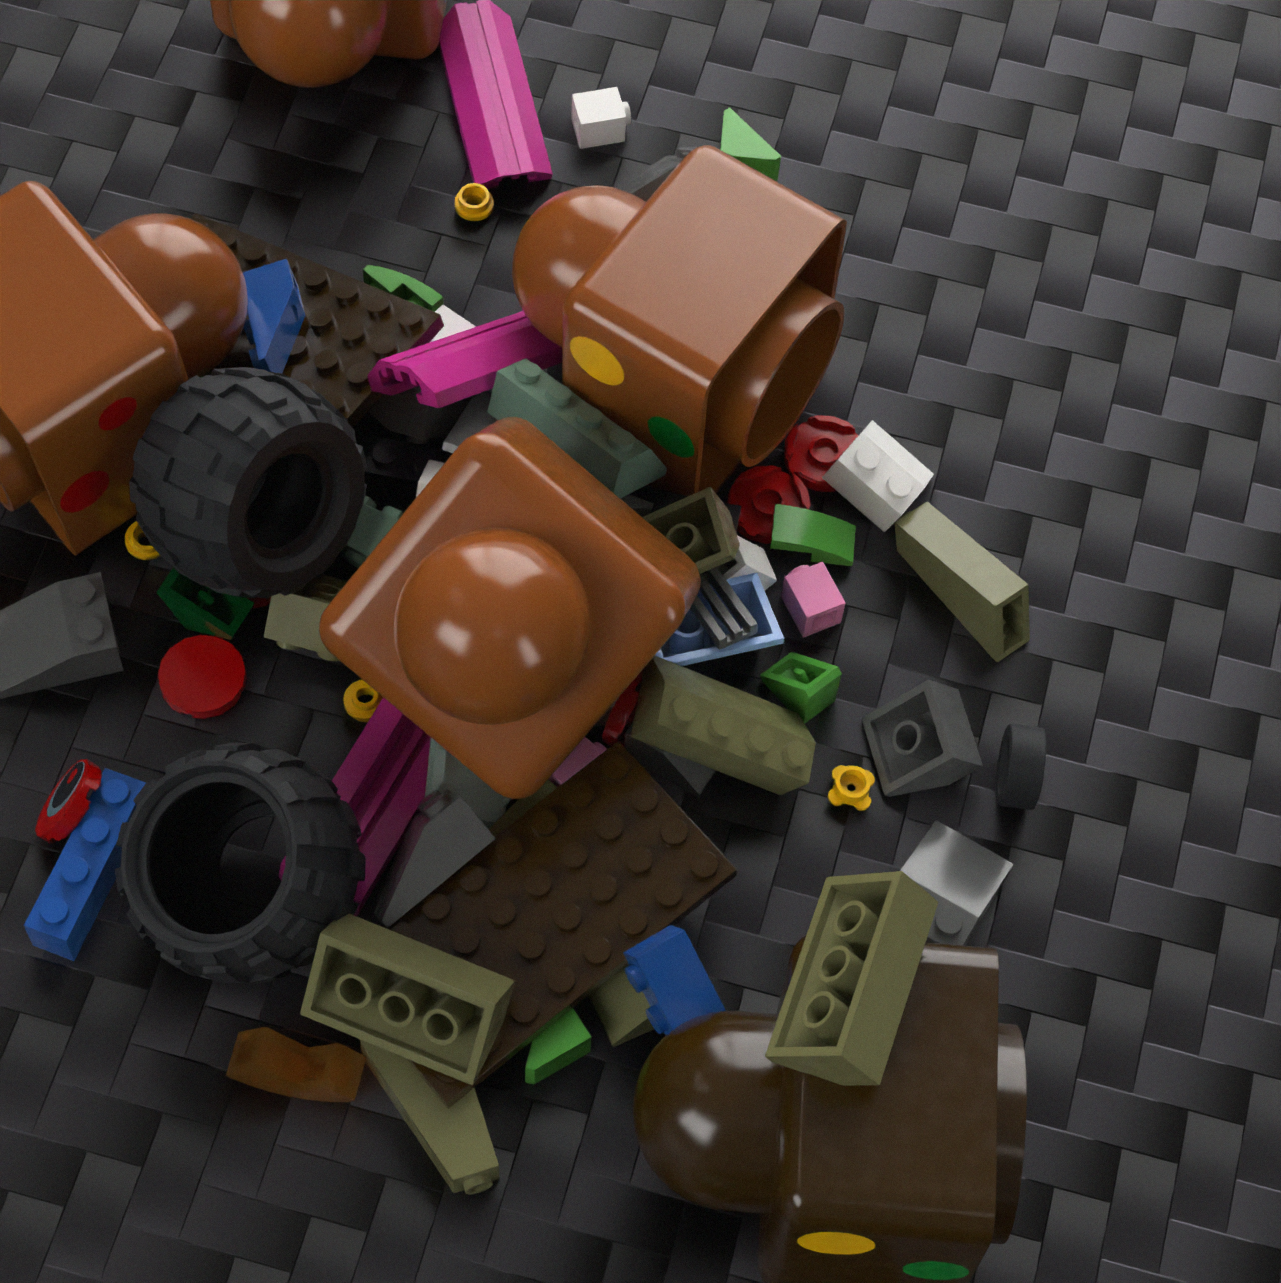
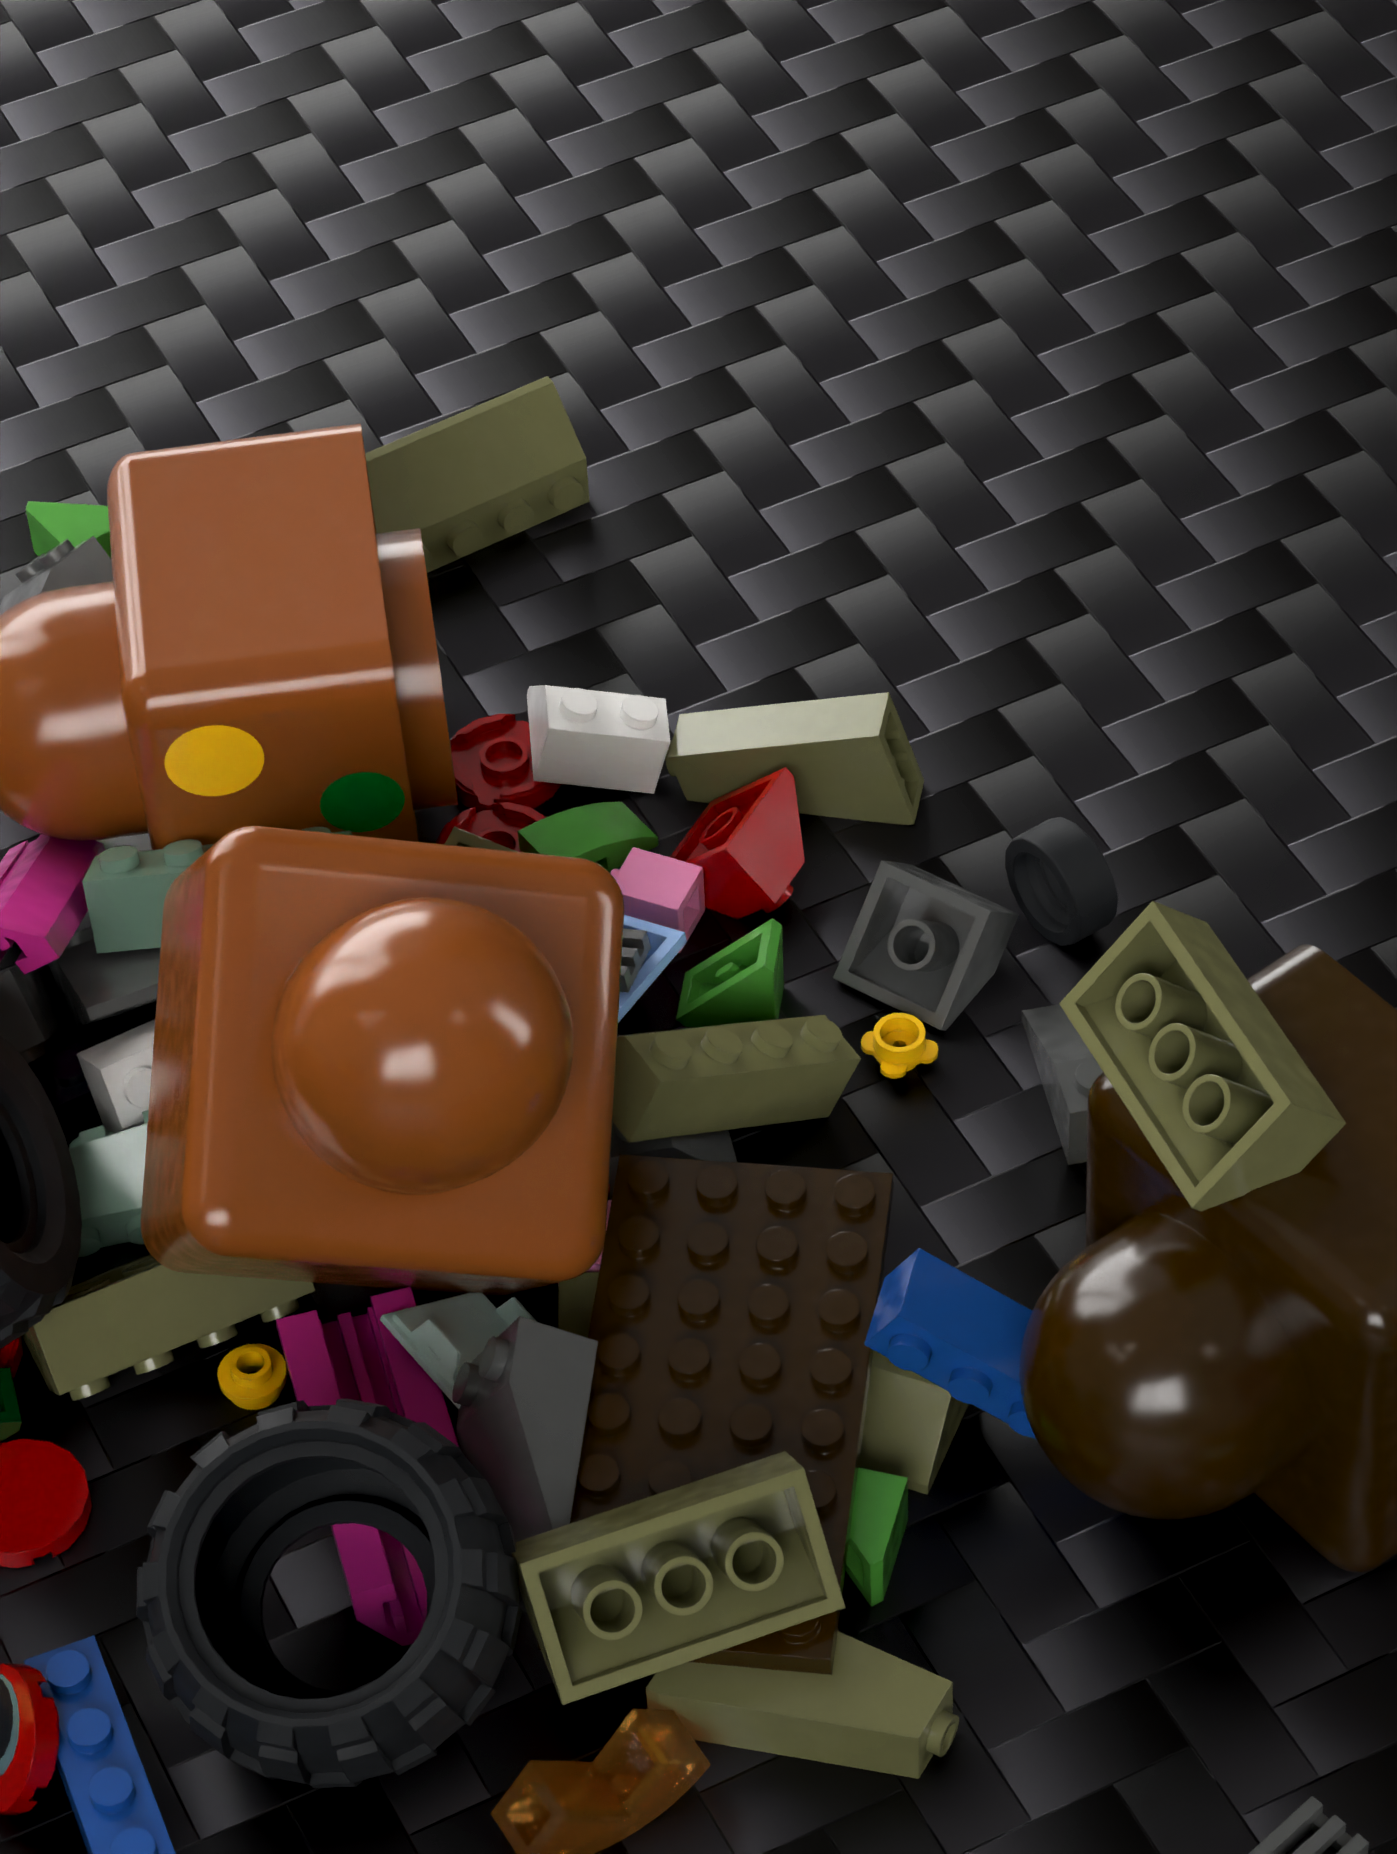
camera: 35 degrees left, 15 degrees down
none -> olive slope [365,376,590,573]
none -> red slope [670,767,805,920]

